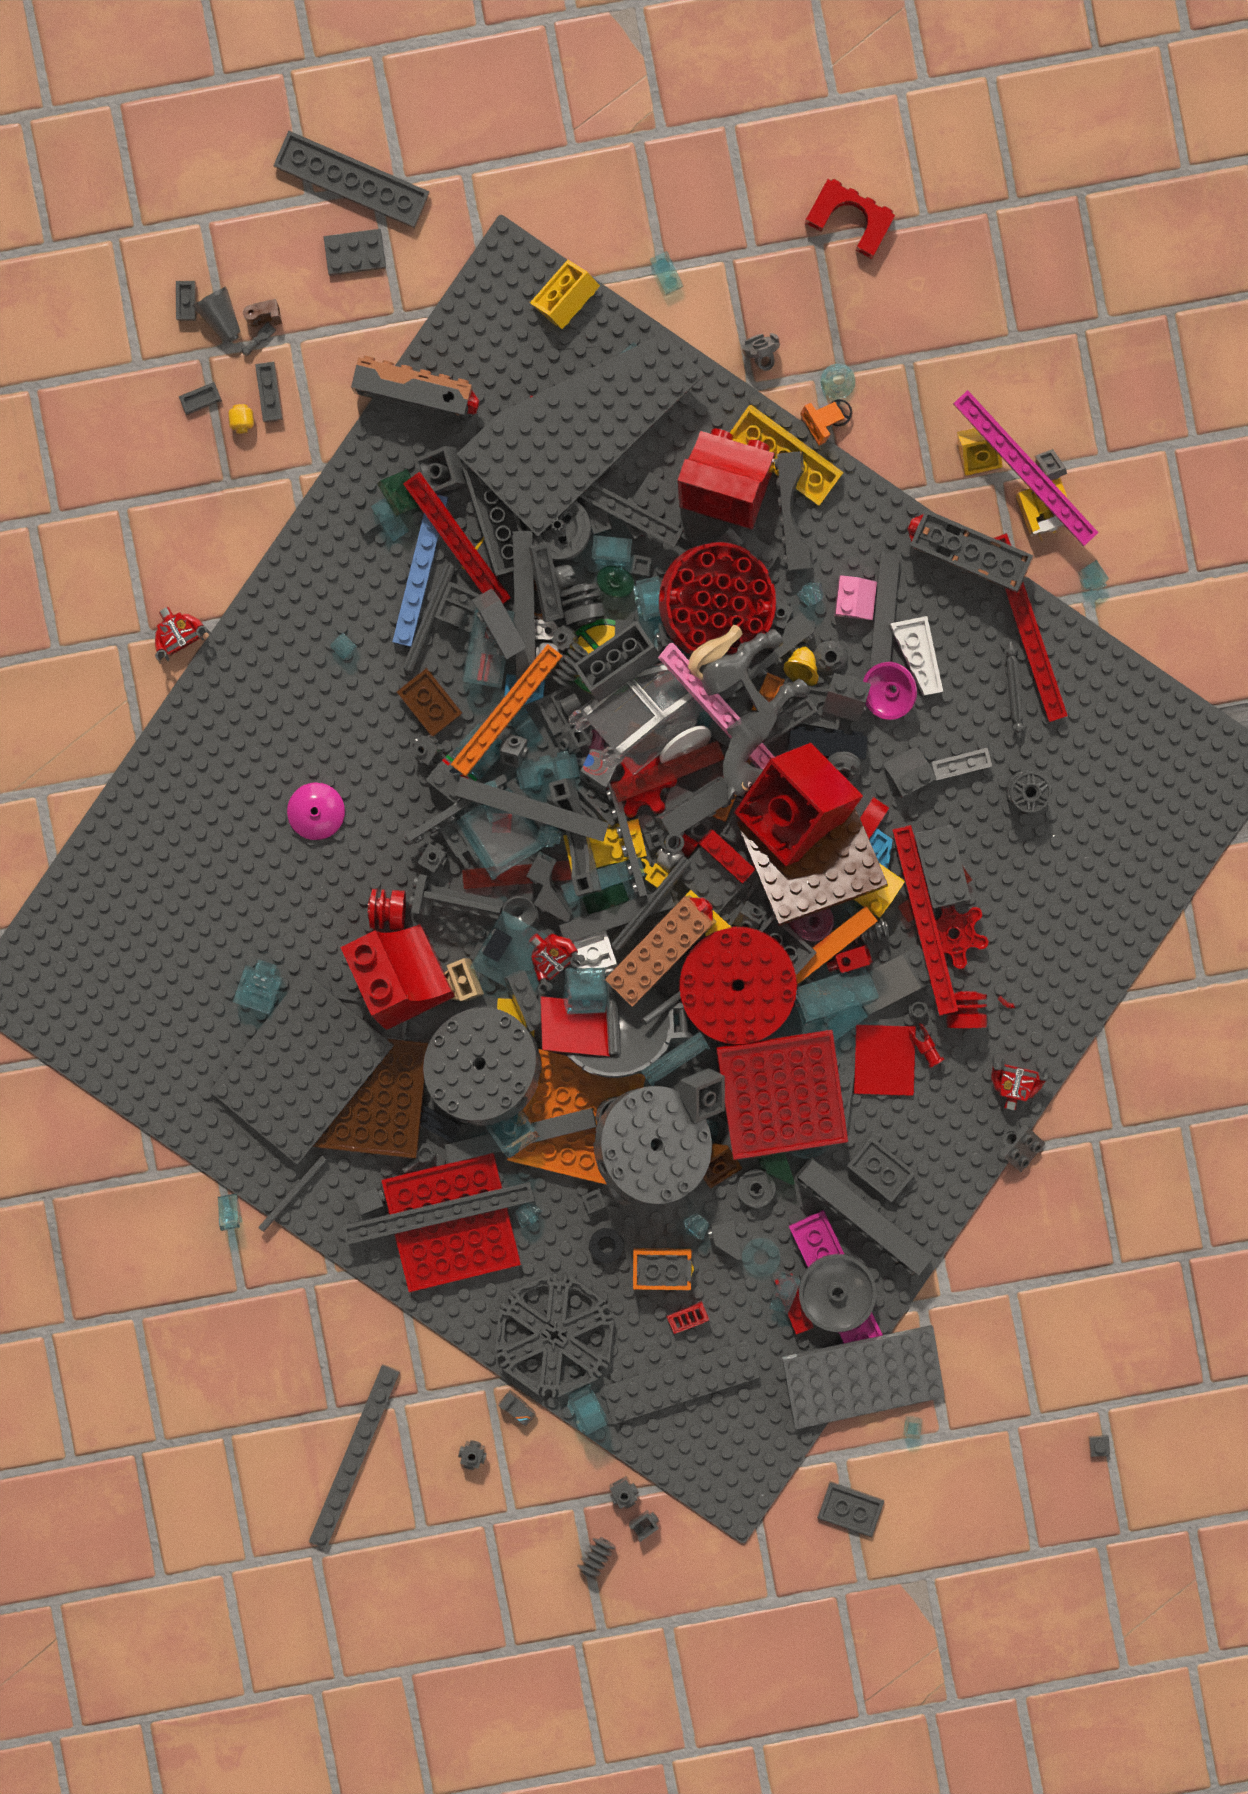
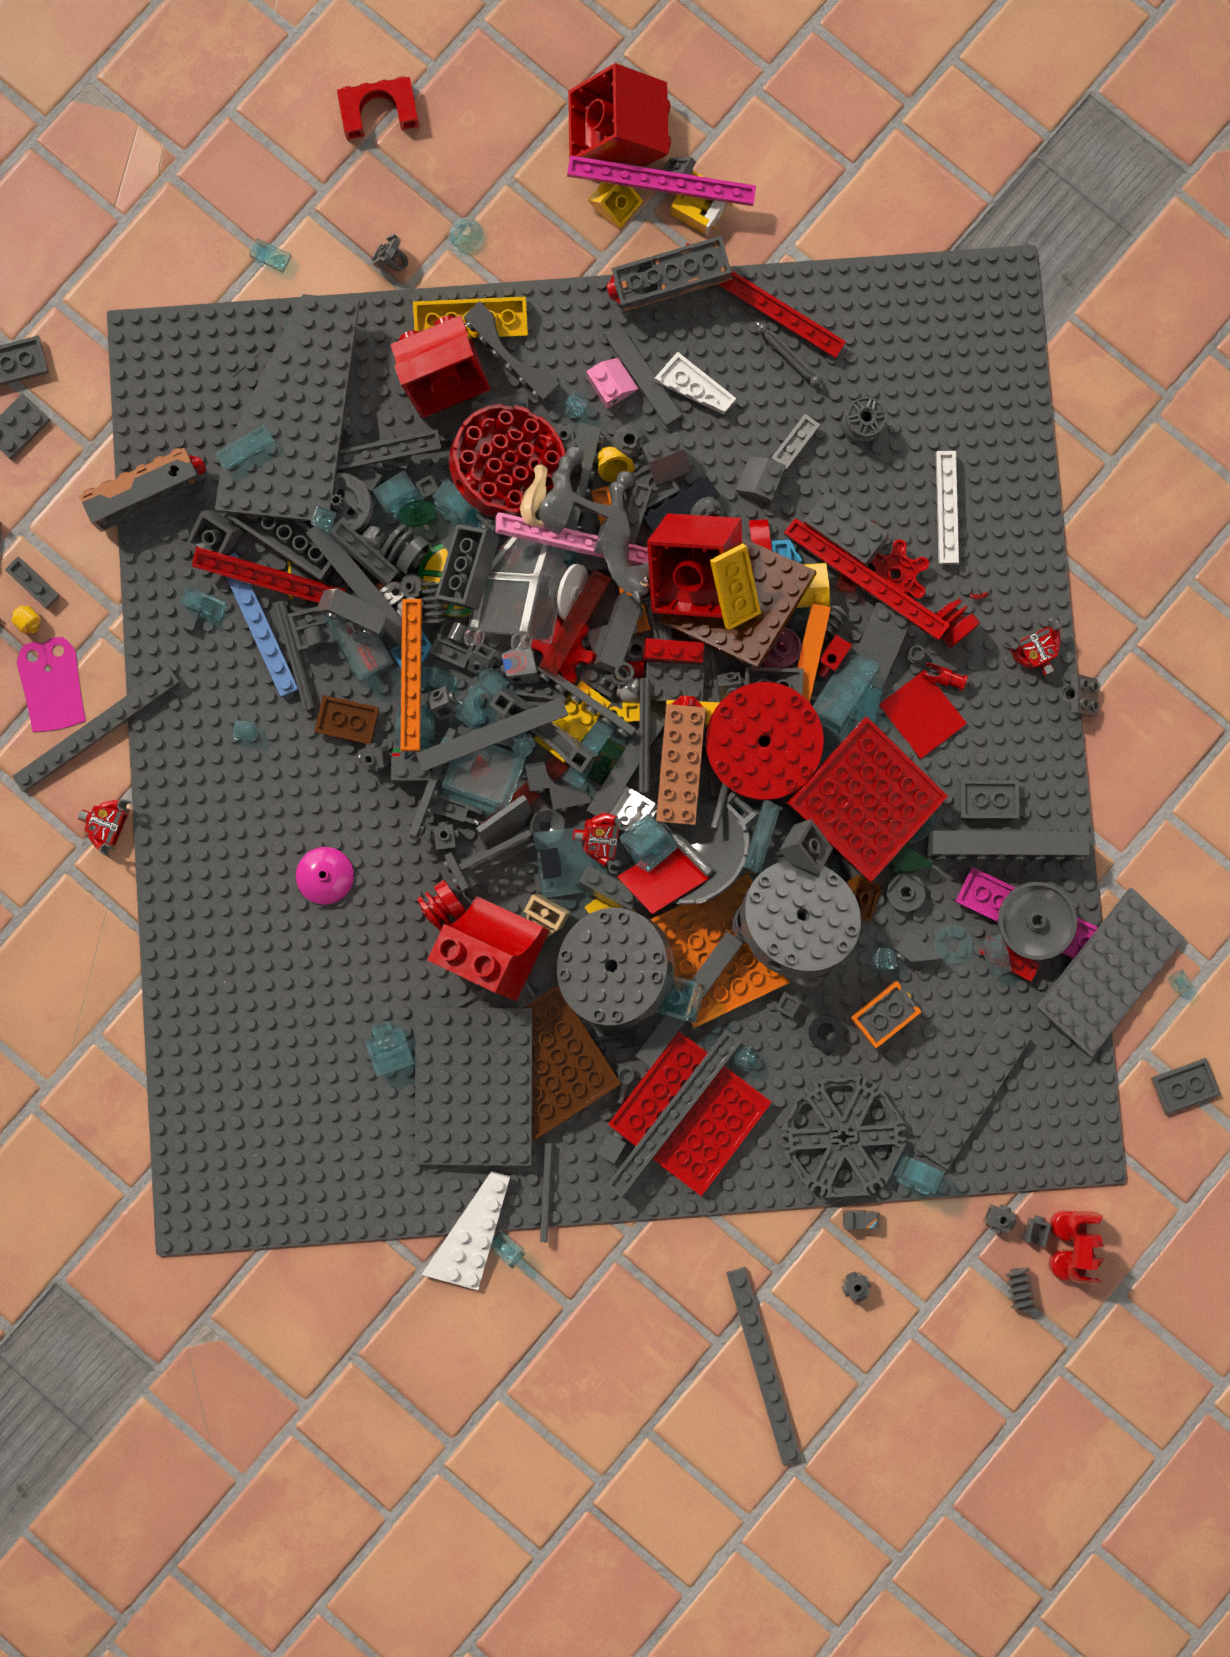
camera: 45 degrees left, 5 degrees down
clear green plate [377,470,419,517] -> none
yellow slope [530,260,600,329] -> none
clear pink bush [588,730,608,752] -> none
red slope [667,1301,709,1334] -> none
orange piece [800,399,853,446] -> none
dark pink dish [863,662,917,720] -> none
clear light blue brick [1078,560,1109,592] -> none
none -> dark grey plate [12,666,181,792]
none -> dark pink piece [17,637,86,732]
none -> clear light blue plate [214,425,275,471]
none -> clear light blue brick [311,506,336,532]
none -> white wing [422,1171,510,1290]
none -> dark grey tile [476,795,534,851]
none -> red brick [568,63,671,167]
none -> yellow plate [710,544,761,630]
none -> white plate [936,451,959,564]
none -> red piece [1048,1210,1104,1284]

